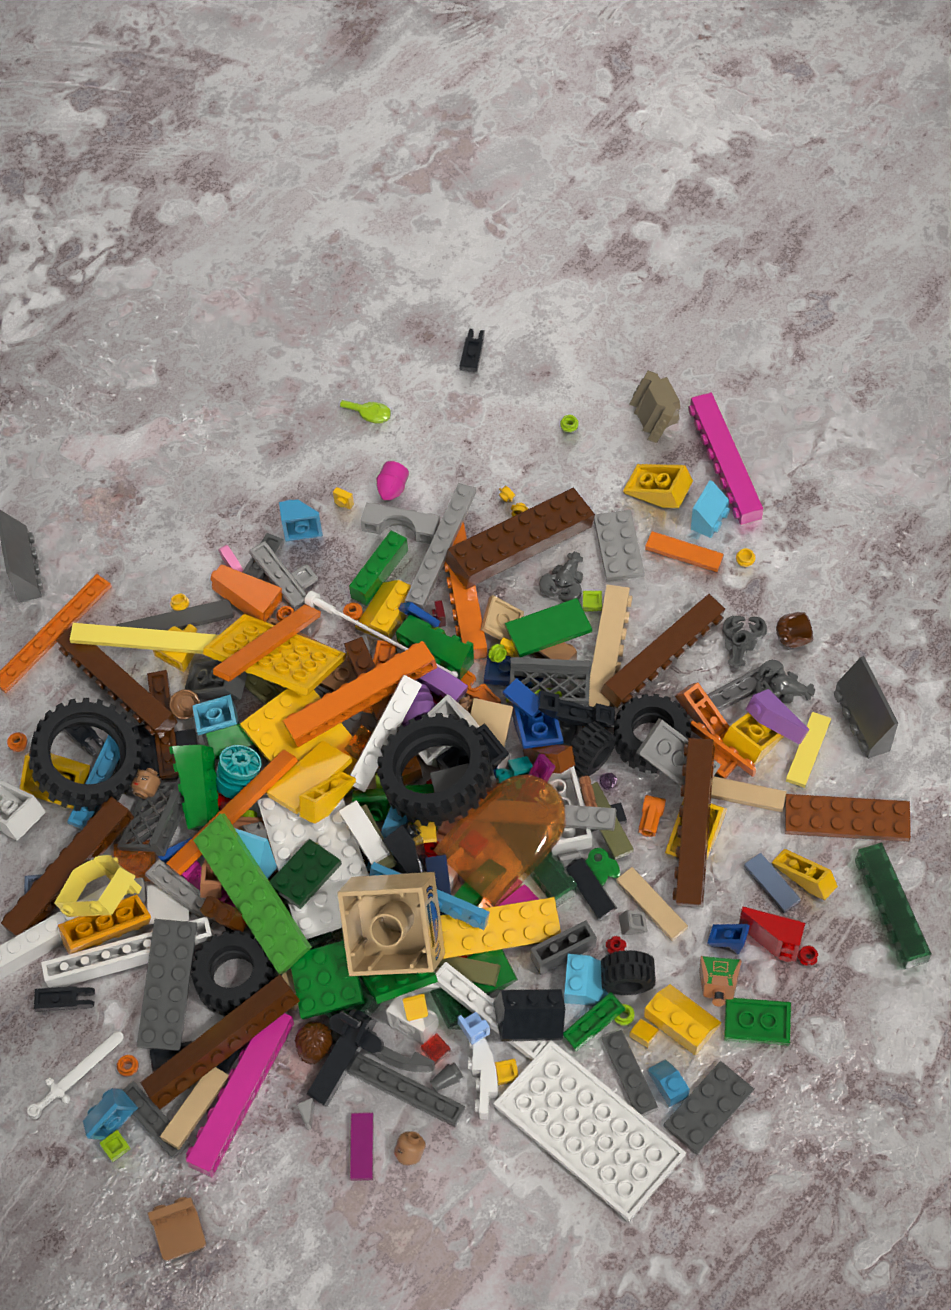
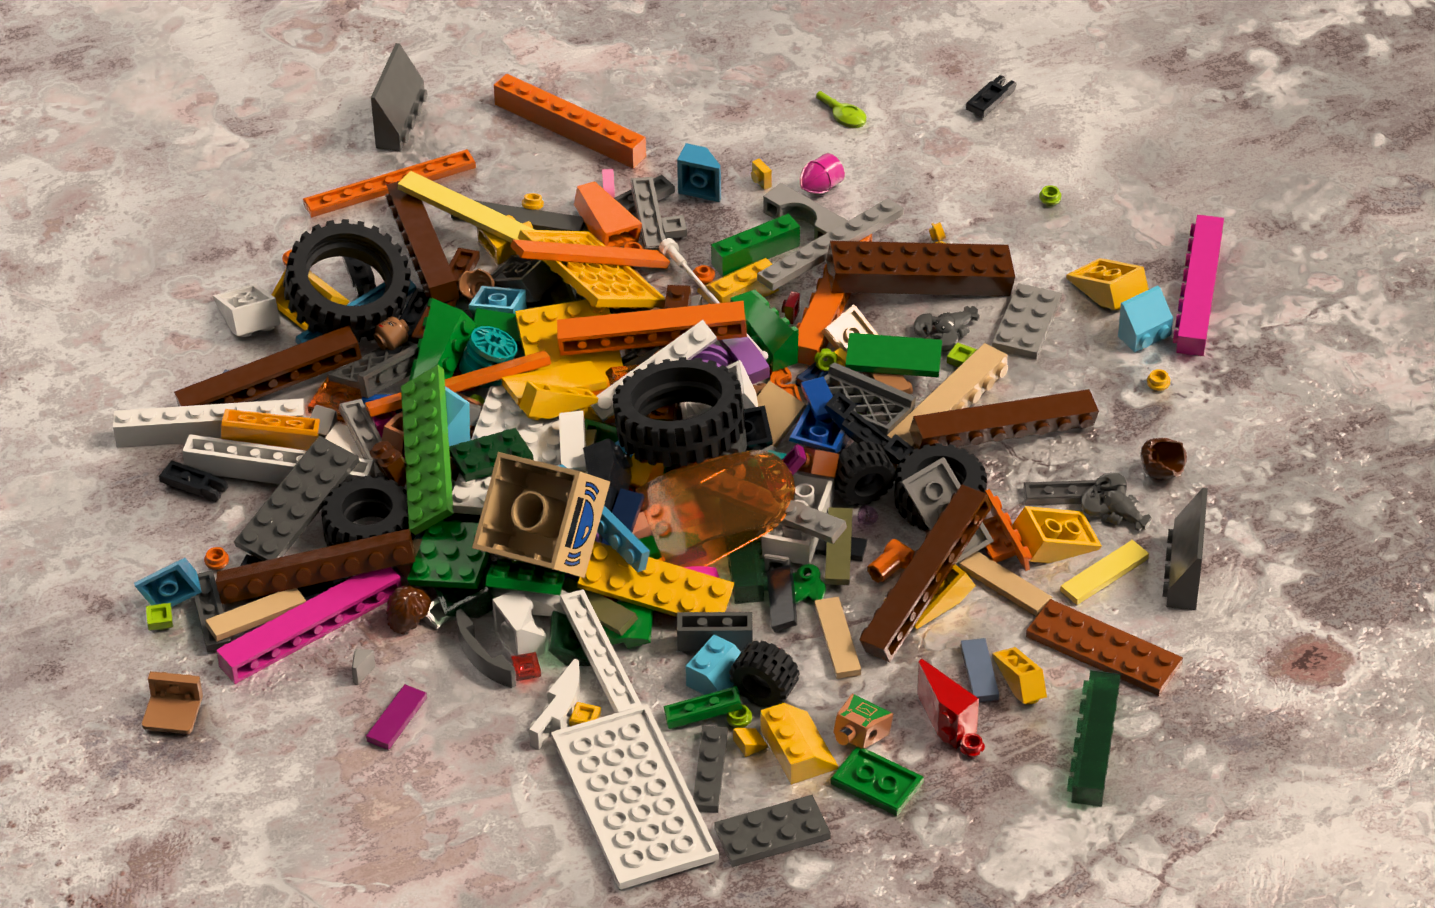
camera: 25 degrees right, 15 degrees down
white sword [27,1031,124,1119] -> none
light yellow piece [55,855,142,917] -> none
black piece [306,1008,384,1107] -> none
dark grey tile [348,1053,465,1127] -> none
medium nougat head [394,1131,426,1166] -> none
blue tile [399,602,441,628] -> none
yellow slope [403,994,428,1021] -> none
dark grey cone [430,1062,464,1092] -> none
light blue panel [457,1012,490,1045] -> none
black slope [493,989,566,1041] -> none
nougat axle [579,776,597,807] -> none
light grey slope [619,910,648,935] -> none
dark tan slope [629,370,680,443] -> none
orange tile [645,531,724,572] -> none
dark azure slope [647,1059,690,1108] -> none
orange slope [675,682,730,739] -> none
blue slope [707,924,750,954] -> none
dark grey animal [722,616,767,668] -> none
medium lavender slope [746,689,810,744] -> none
none -> orange brick [494,74,646,169]

